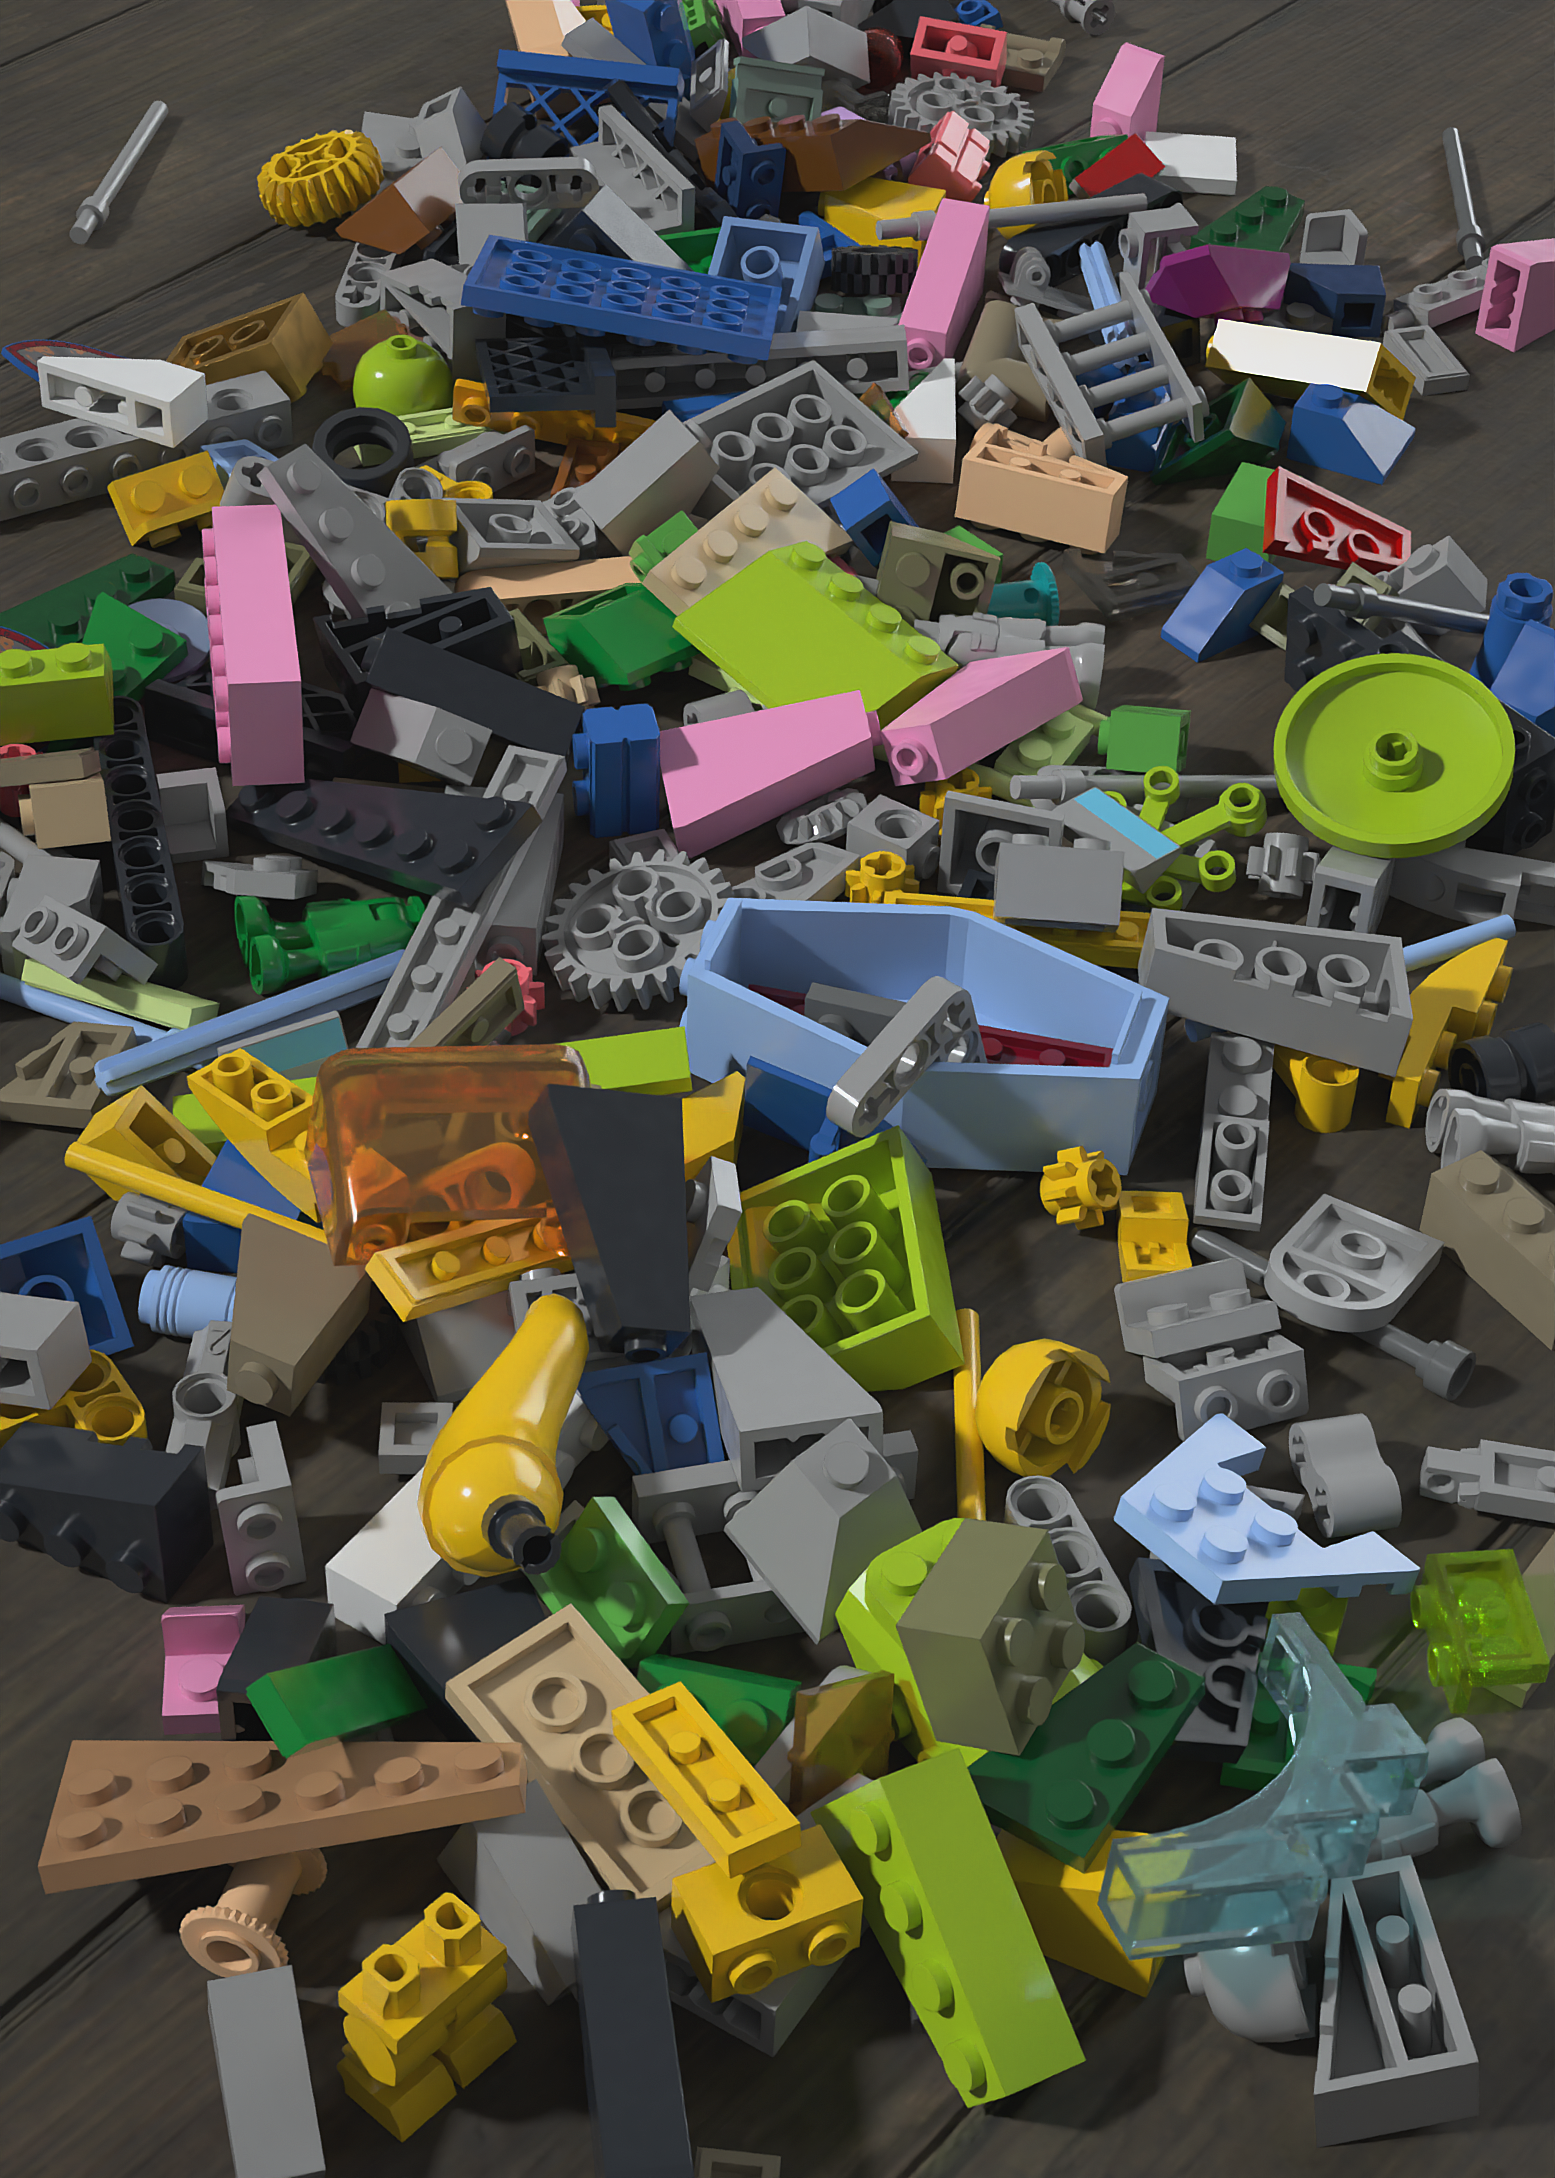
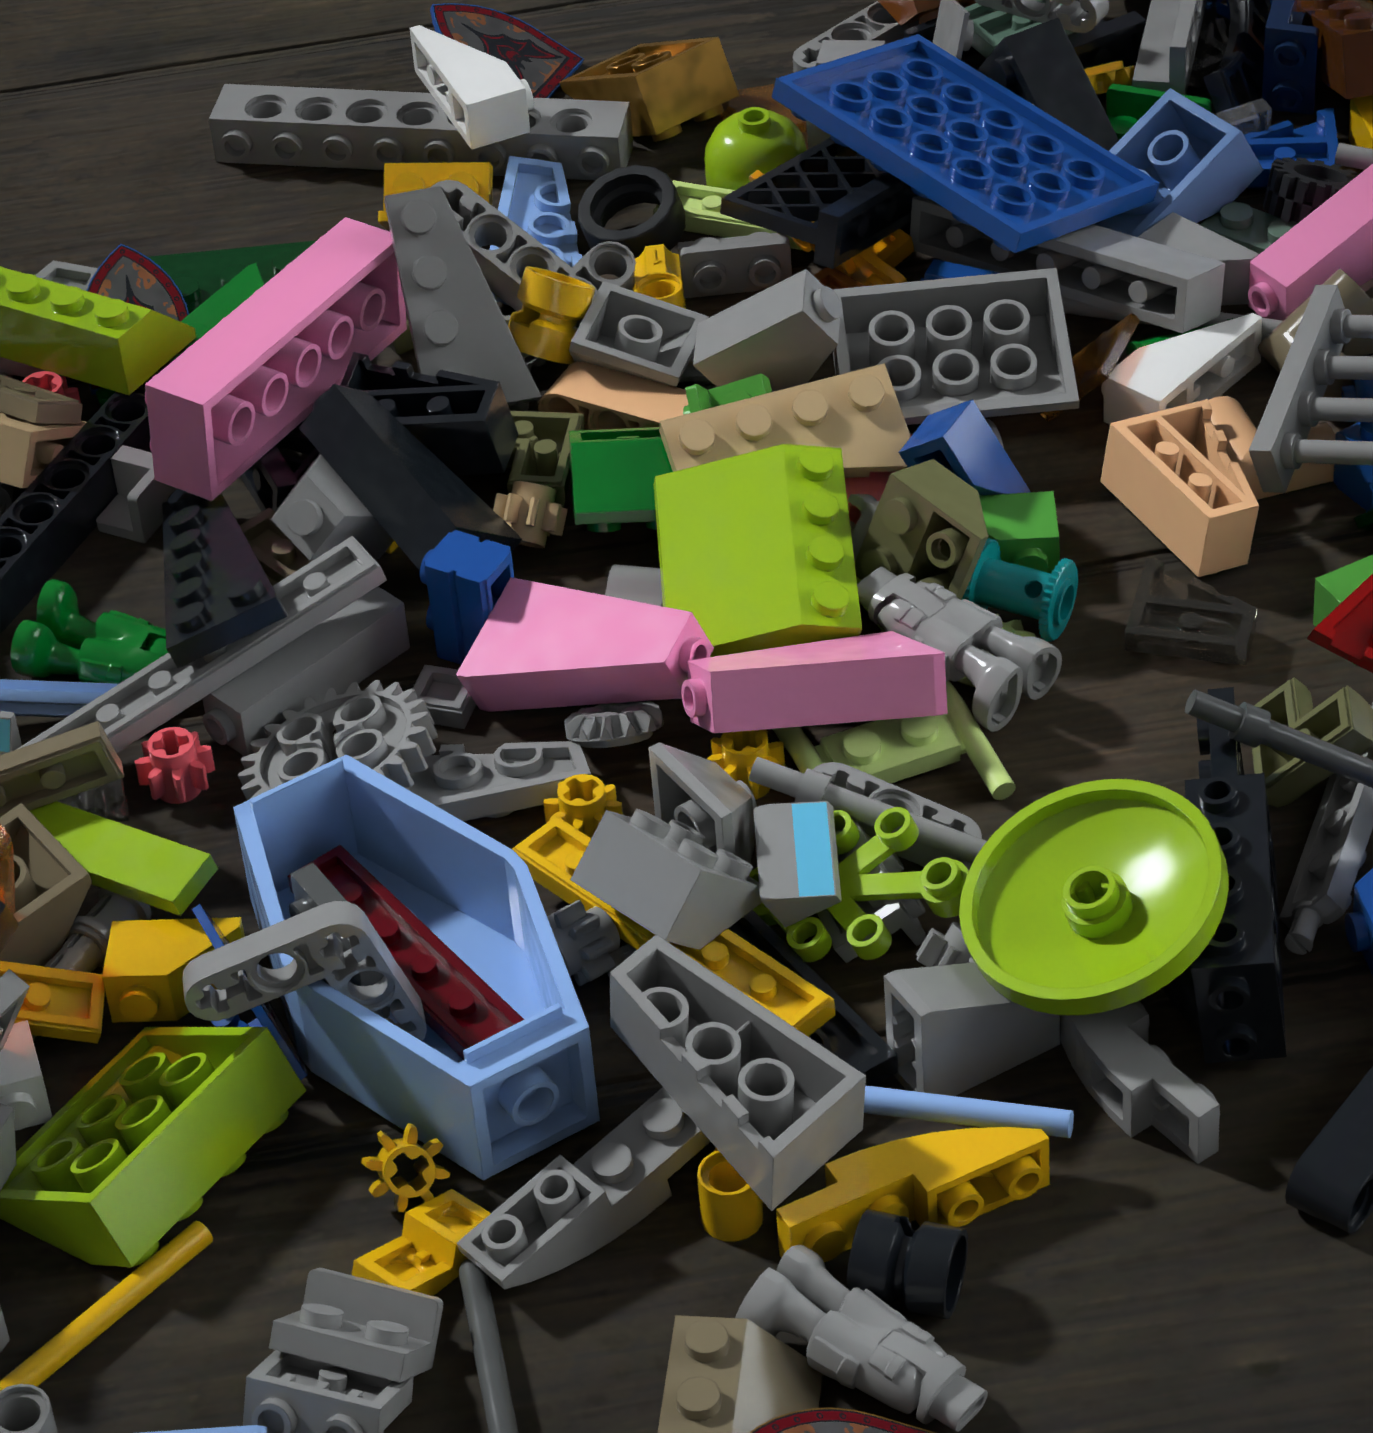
camera: 45 degrees right, 0 degrees up
light grey wing [201,855,318,899] -> none
light grey brick [846,794,941,882] -> none
light grey gear [957,374,1019,431] -> none
yellow cylinder [975,1339,1111,1479] -> none
bright green brick [1098,705,1191,774] -> none
blue slope [1161,548,1284,663] -> none
light grey tile [1264,1194,1445,1332] -> none

